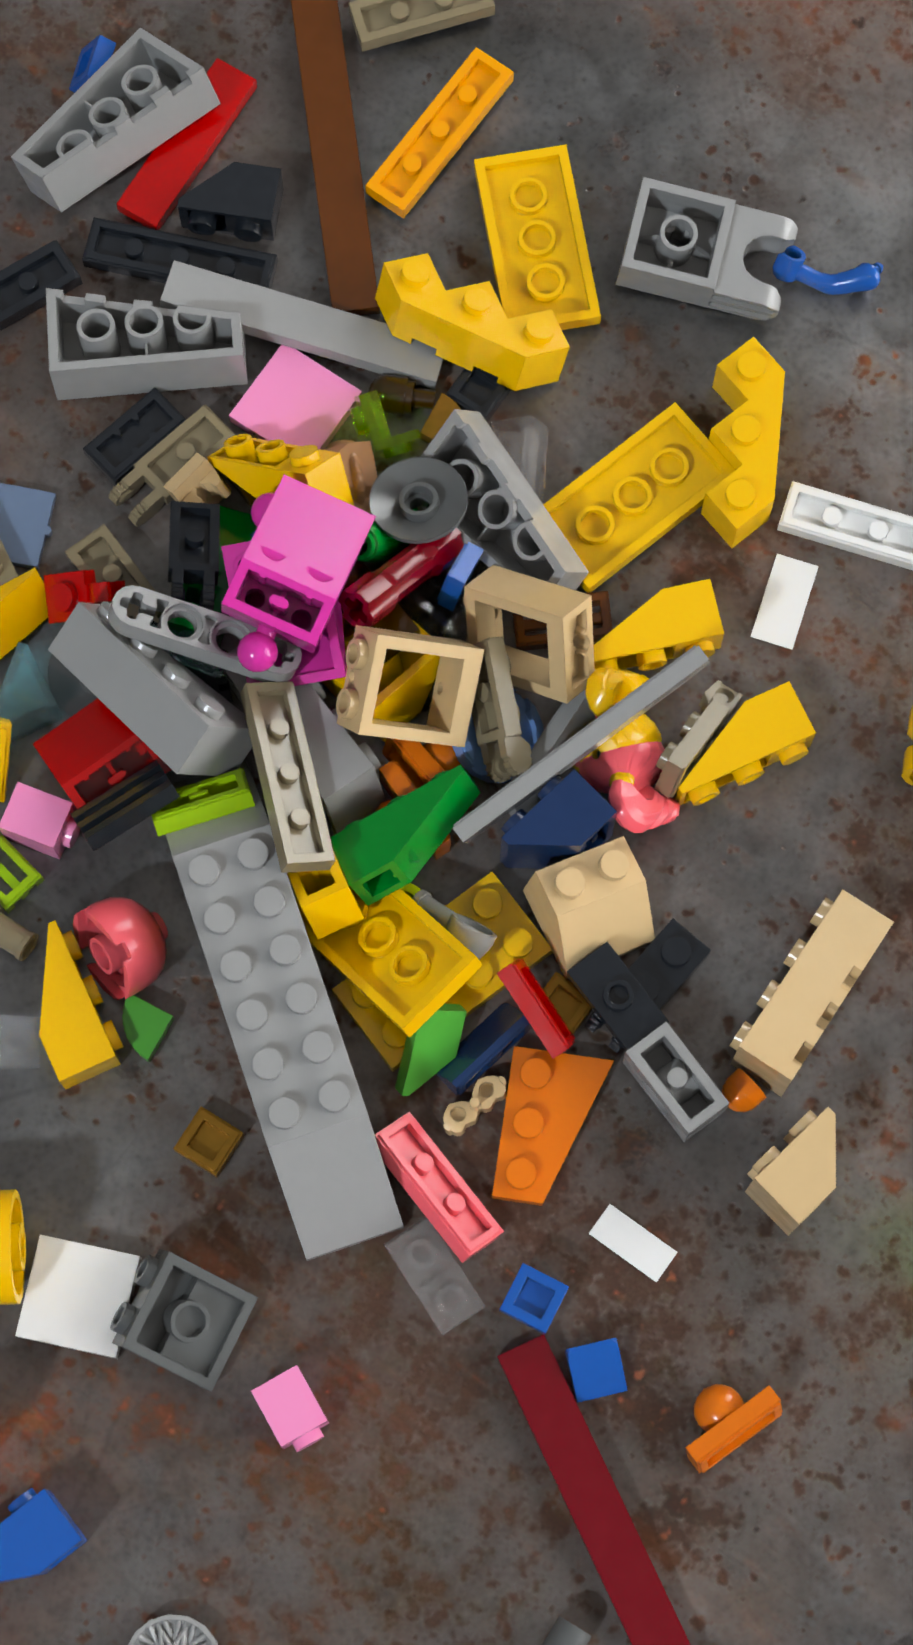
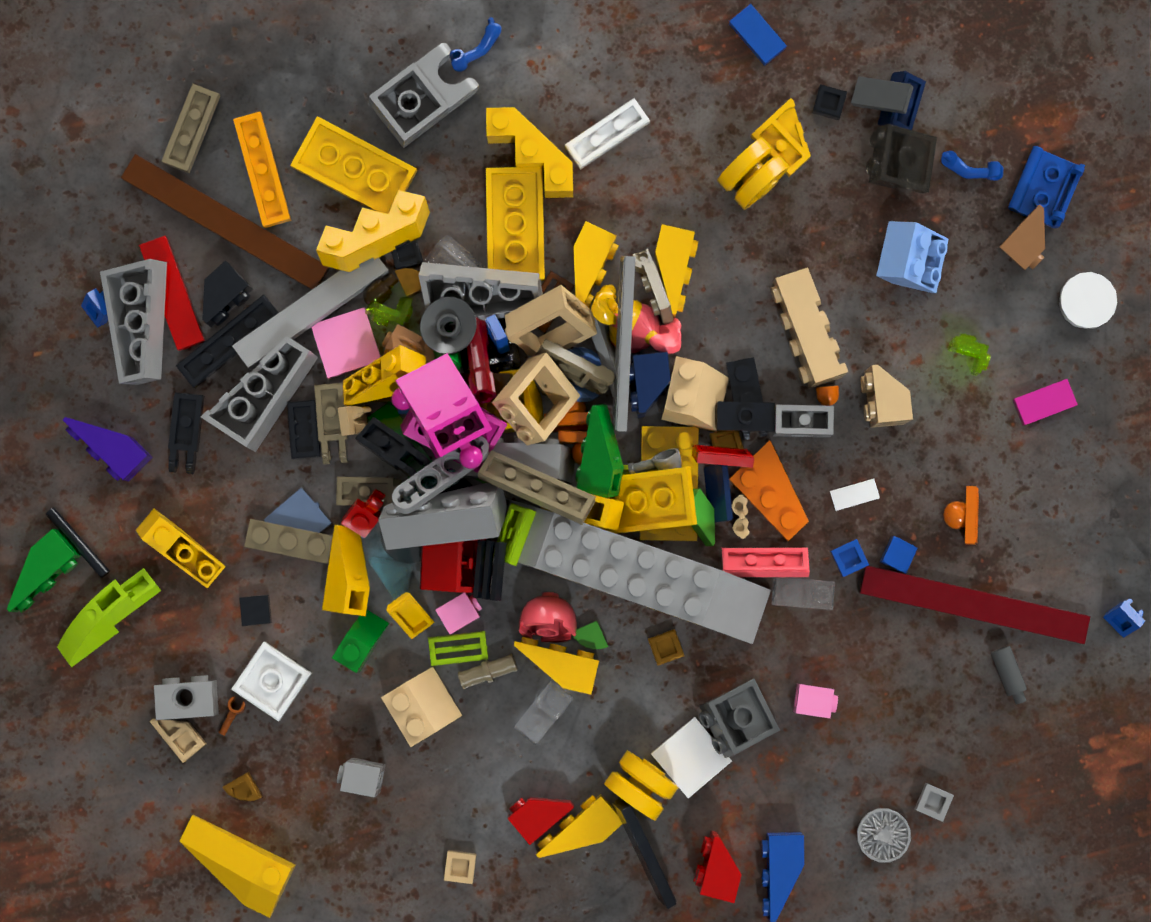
camera: 50 degrees left, 10 degrees up
white sticker [750,554,819,650] -> none

